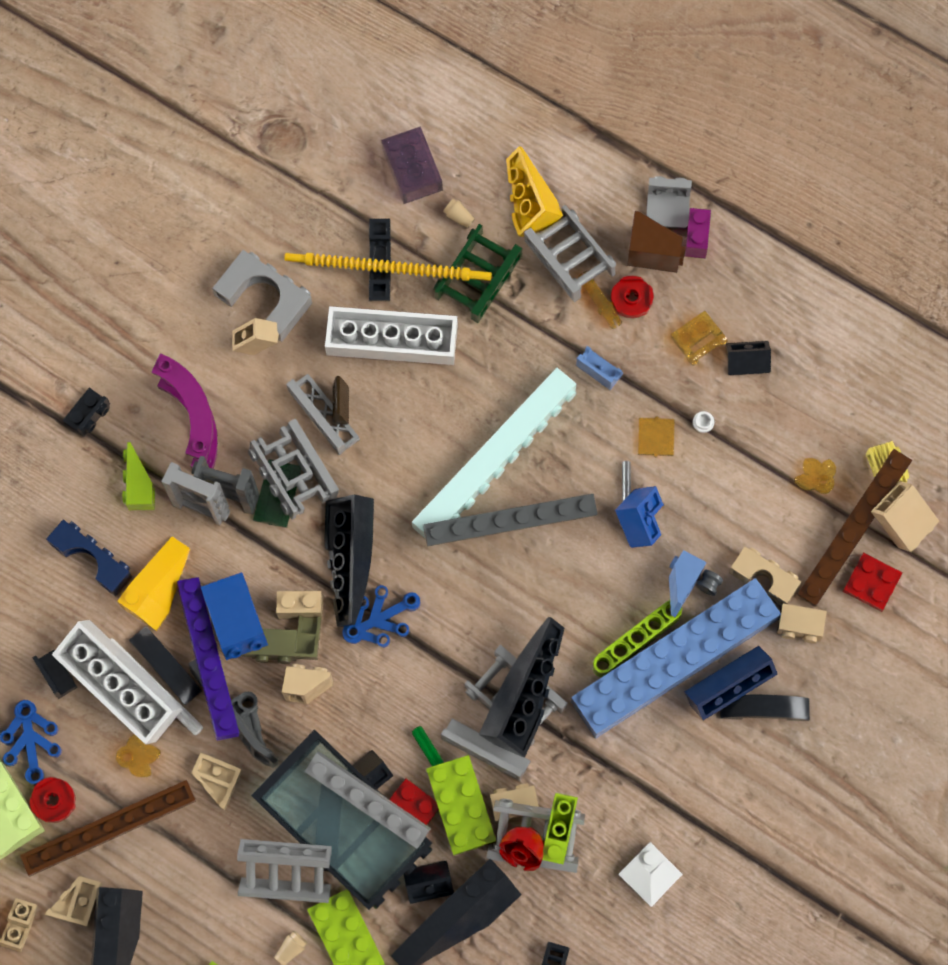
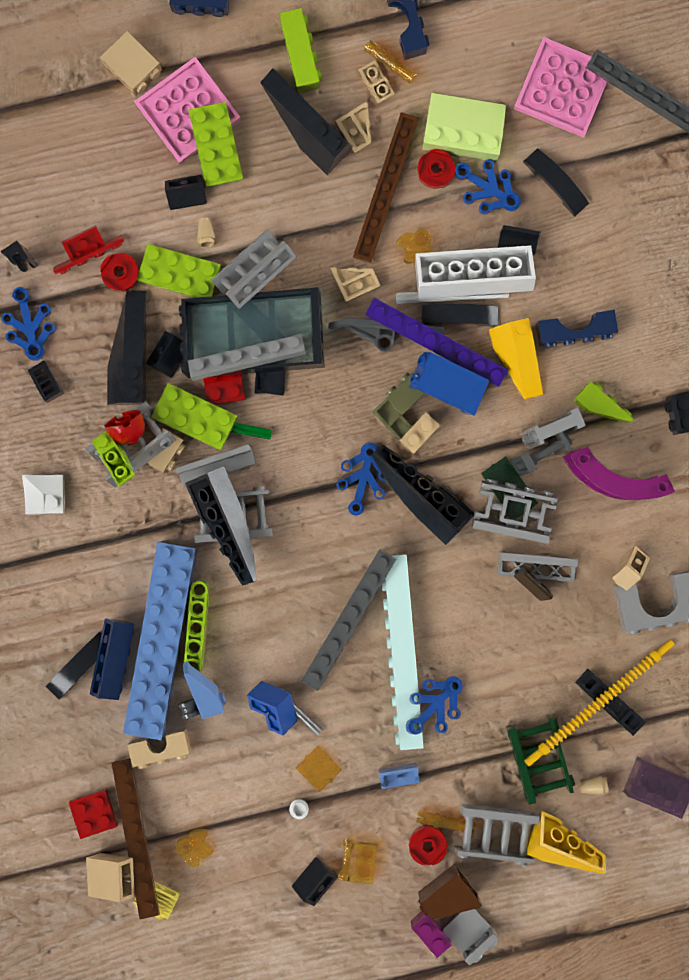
camera: 130 degrees right, 15 degrees up
tan slope [282,664,334,704] -> none
white brick [325,306,458,365] -> none
tan brick [777,603,827,643] -> none
none -> blue plant [406,676,463,735]

